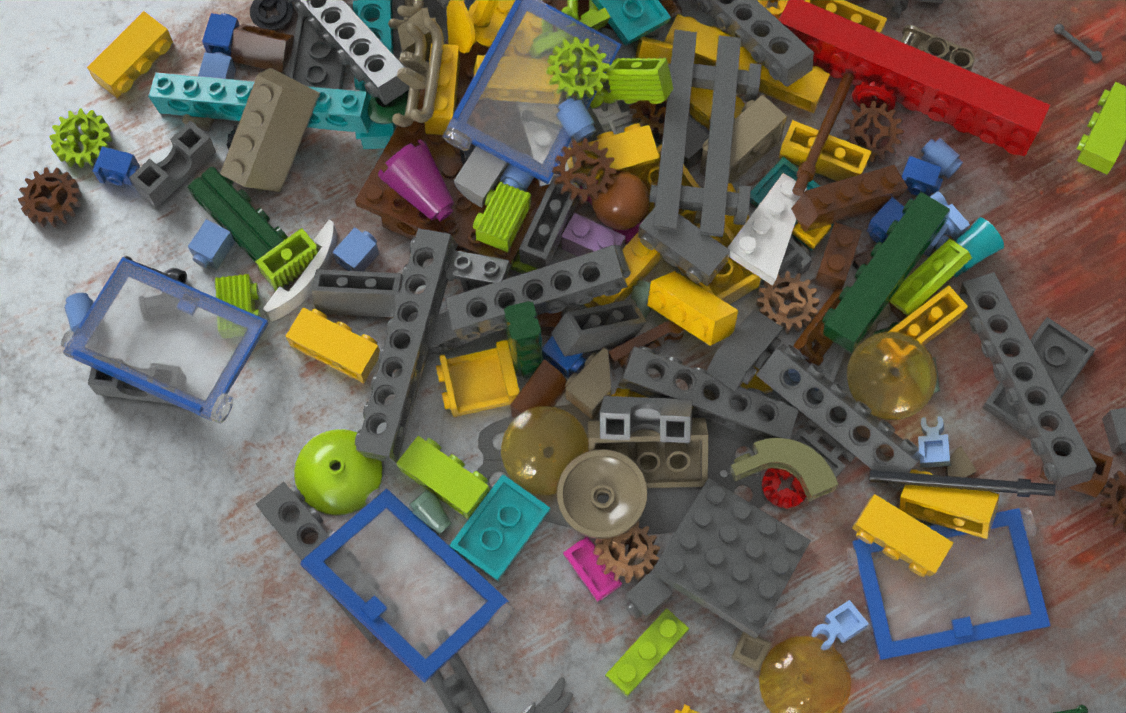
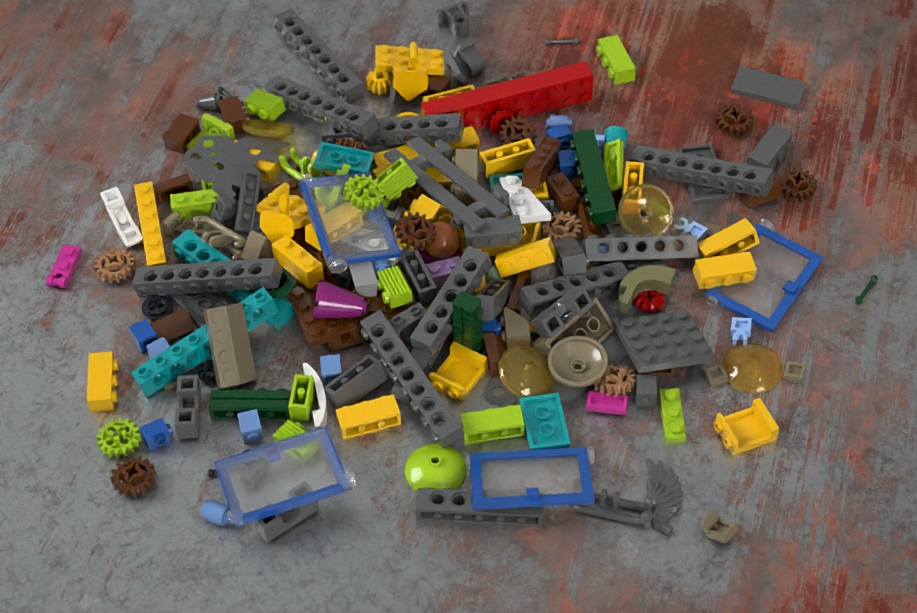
camera: 45 degrees left, 20 degrees down
dark tan piece [392,18,444,127] -> none
sand green cone [409,489,452,534] -> none
medium blue brick [556,98,596,143] -> none
reddish brown bar [792,73,854,196] -> none
black bar [869,470,1056,498] -> none

